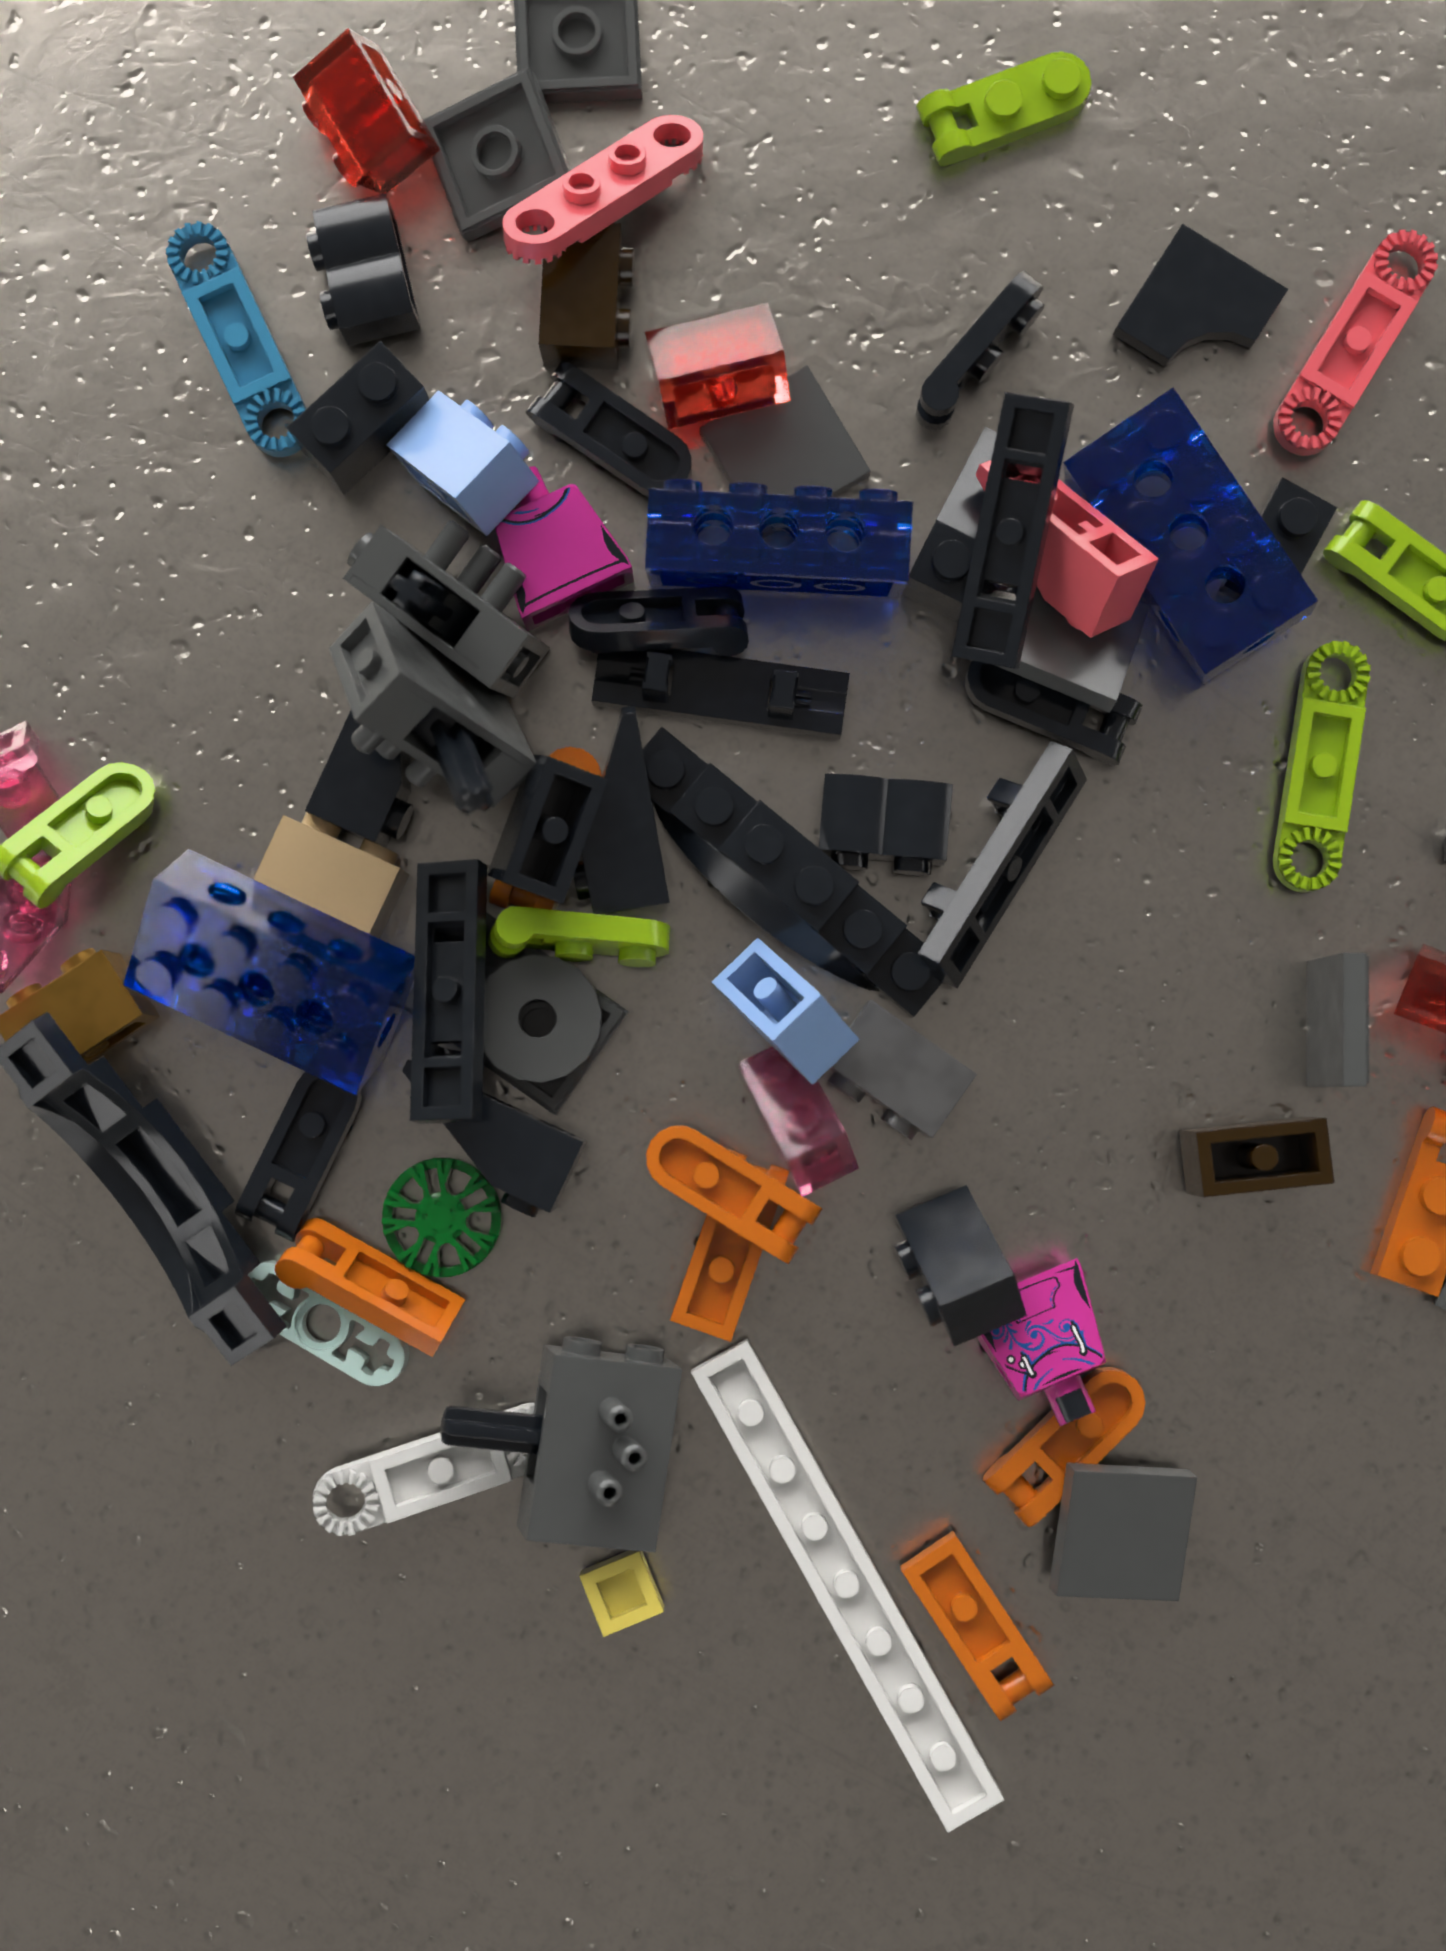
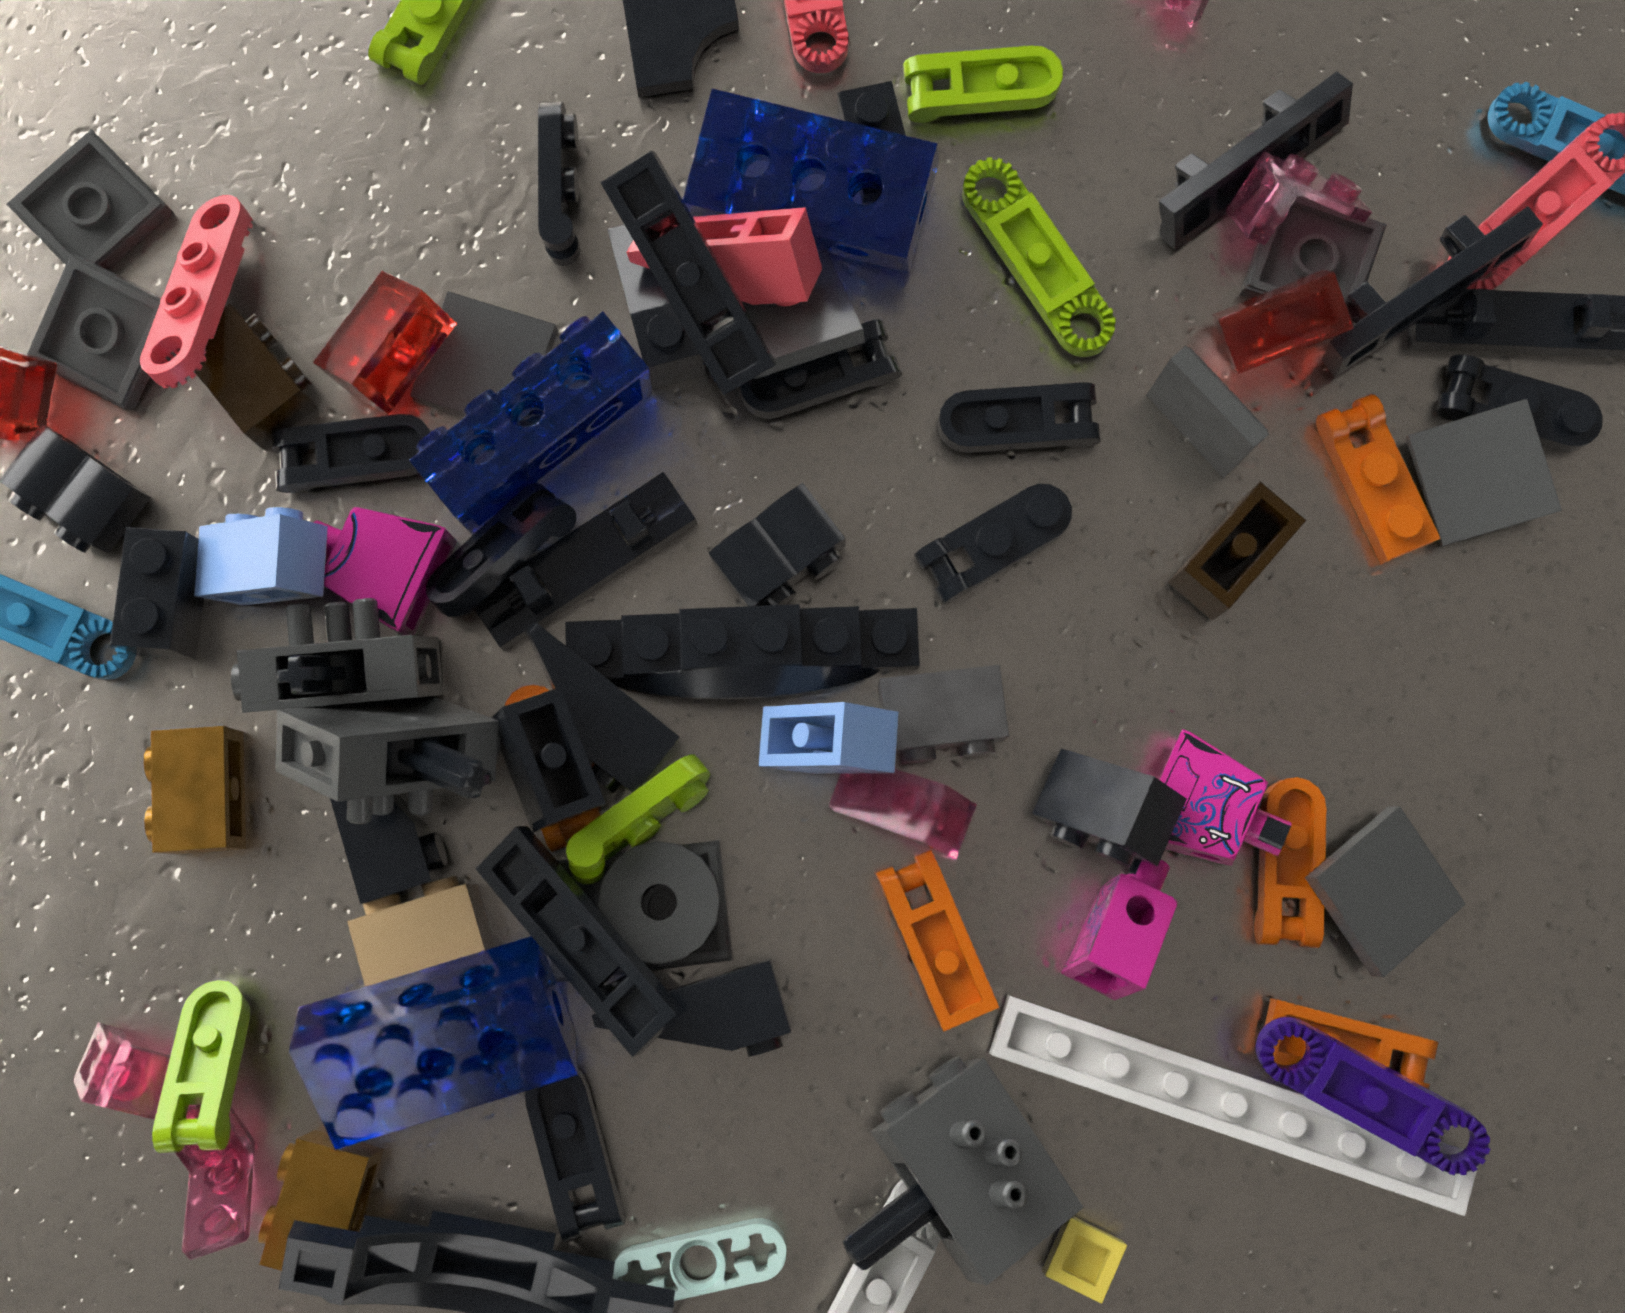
camera: 45 degrees left, 5 degrees down
orange plate [275,1218,466,1357] -> none
green wheel [382,1157,503,1278] -> none
orange plate [646,1125,823,1264] -> none
black hinge [918,741,1087,989] -> none
none -> pearl gold brick [144,726,246,854]
none -> black plate [914,484,1072,605]
none -> black plate [937,382,1101,453]
none -> dark pink torso [1061,858,1177,1001]
none -> dark purple plate [1256,1017,1491,1176]

